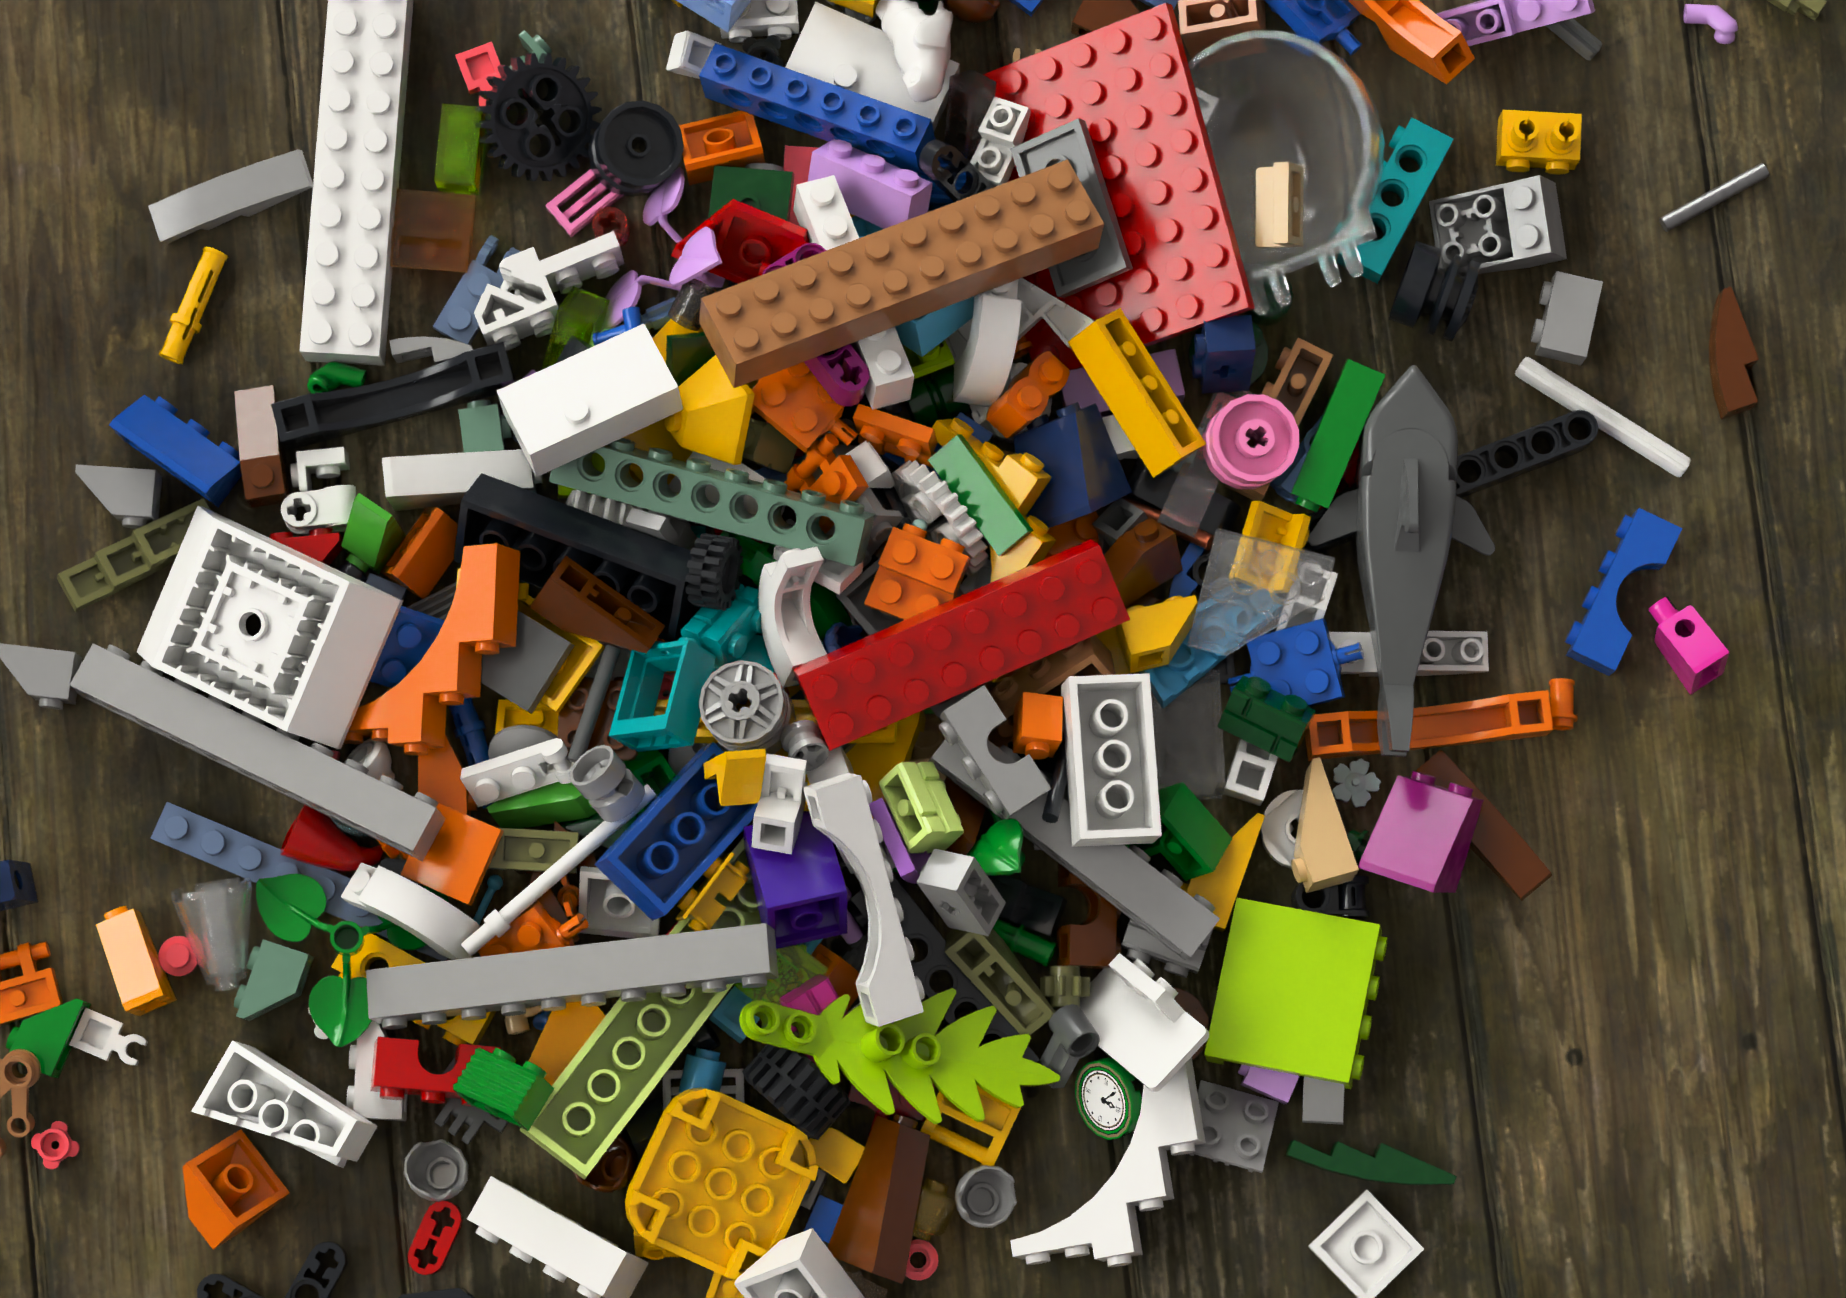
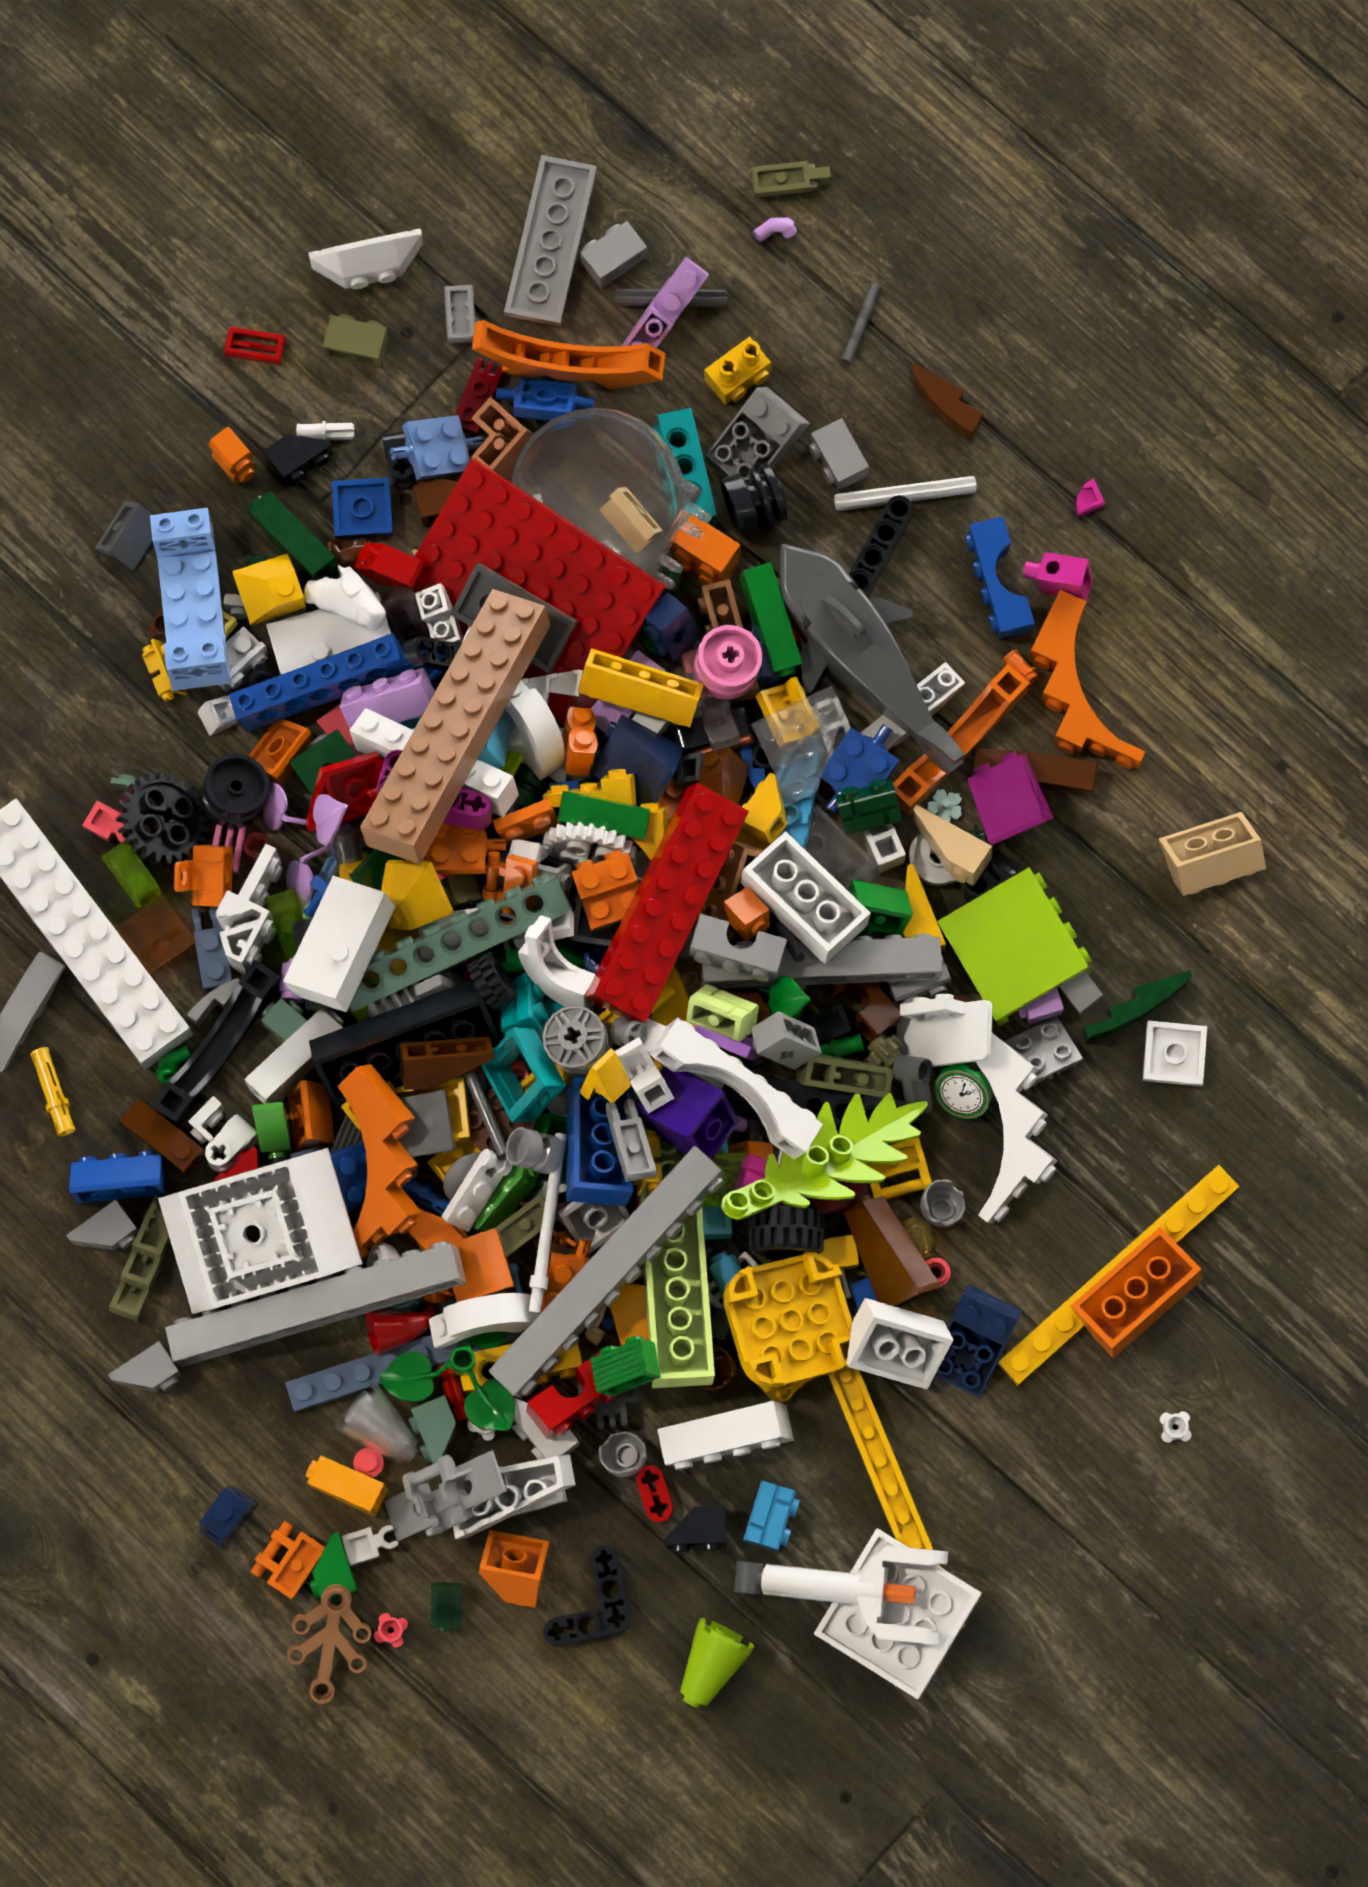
camera: 40 degrees left, 5 degrees down
none -> orange piece [174,845,233,907]
none -> red slope [354,543,425,588]
none -> light grey piece [384,1451,507,1541]
none -> clear green bracket [430,1582,462,1632]
none -> red axle [437,1363,468,1421]
none -> light grey hinge [605,1099,657,1182]
none -> orange brick [672,514,740,585]
none -> orange arch [1029,589,1145,769]
none -> dark pink tile [1076,478,1105,517]
none -> tan slope [1159,812,1266,896]

